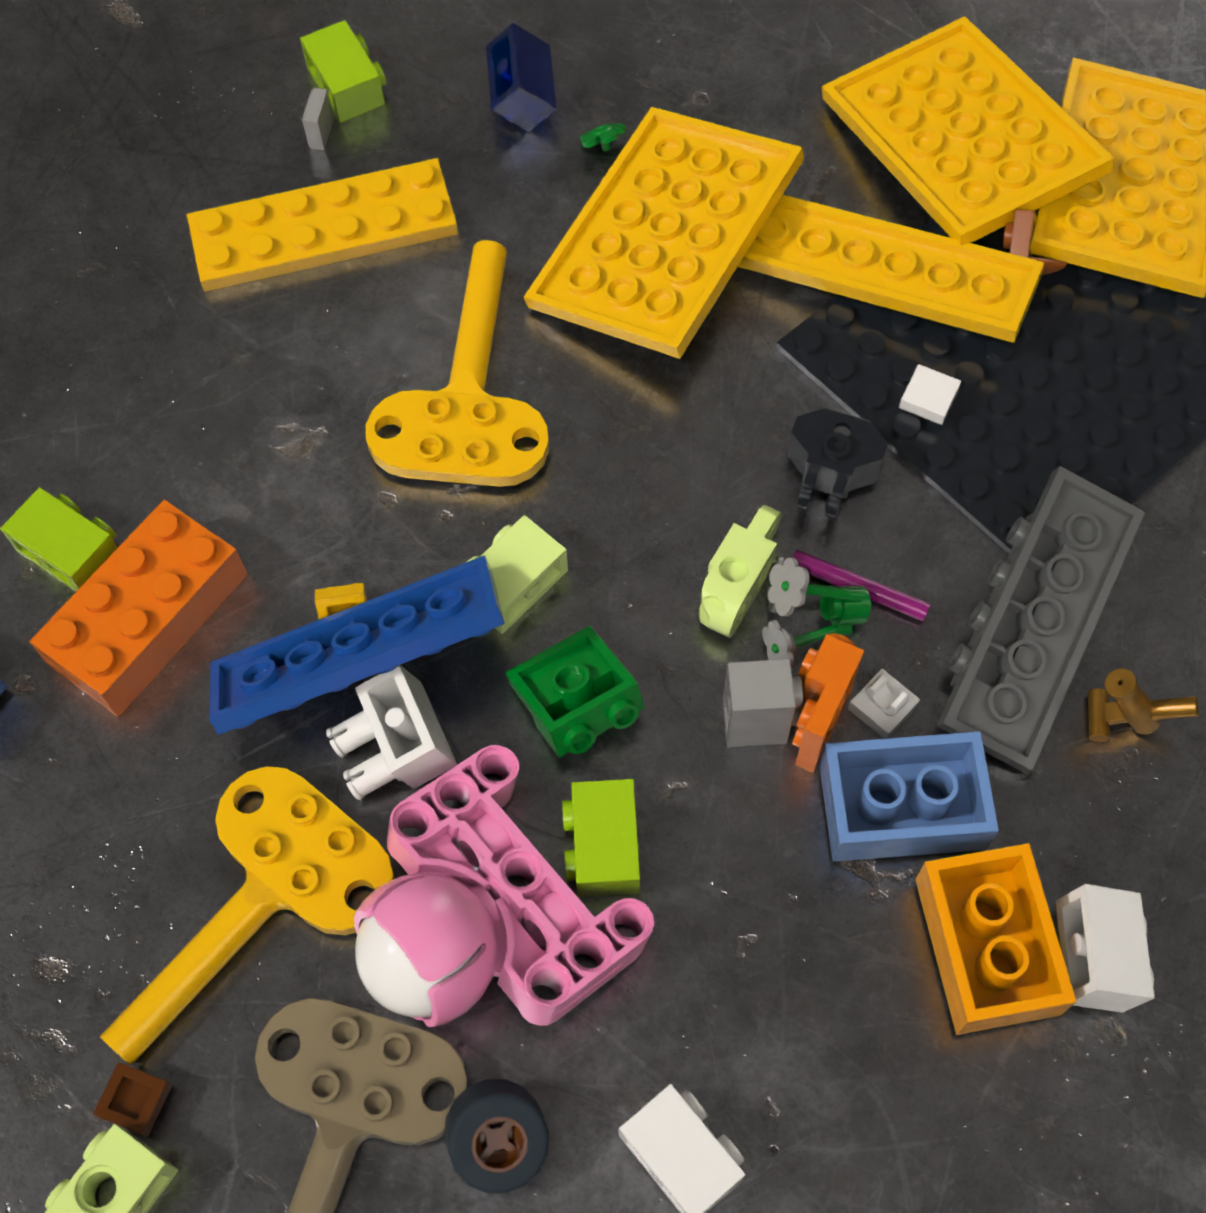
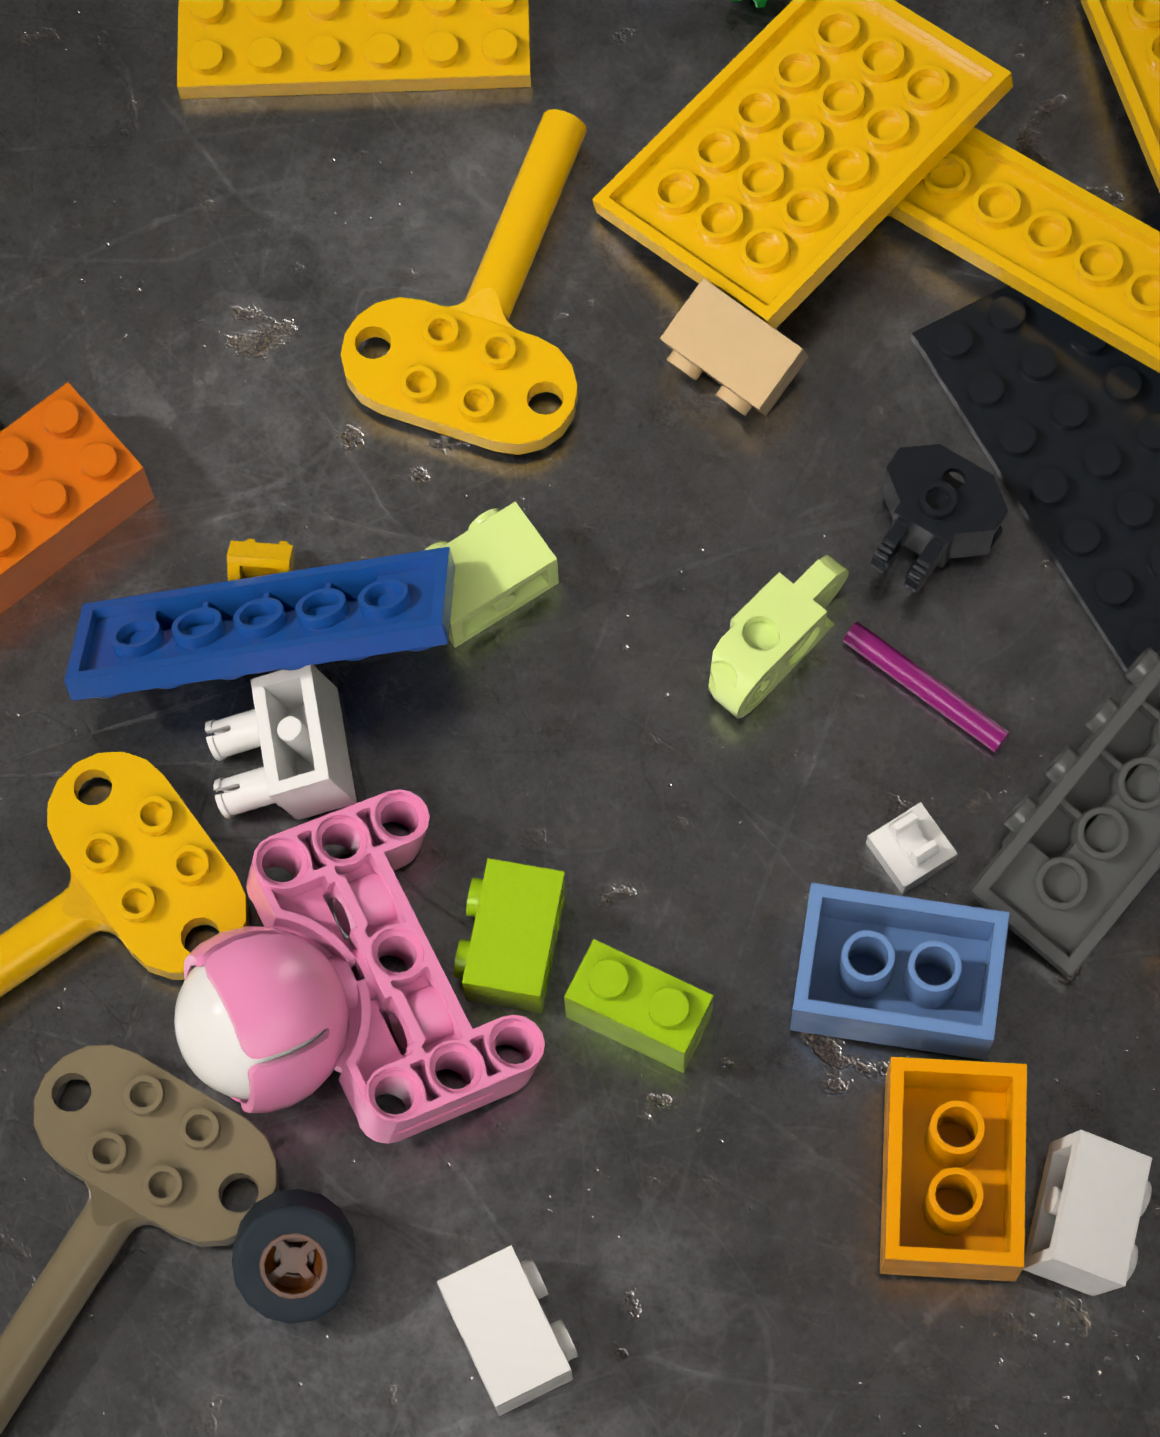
camera: 15 degrees right, 5 degrees up
green plate [505,625,645,758] -> none
light grey brick [723,659,803,748] -> none
plant [762,556,871,667] -> none
orange plate [792,633,865,773] -> none
white tile [899,364,961,425] -> none
none -> lime brick [564,939,714,1073]
none -> tan brick [660,278,809,417]

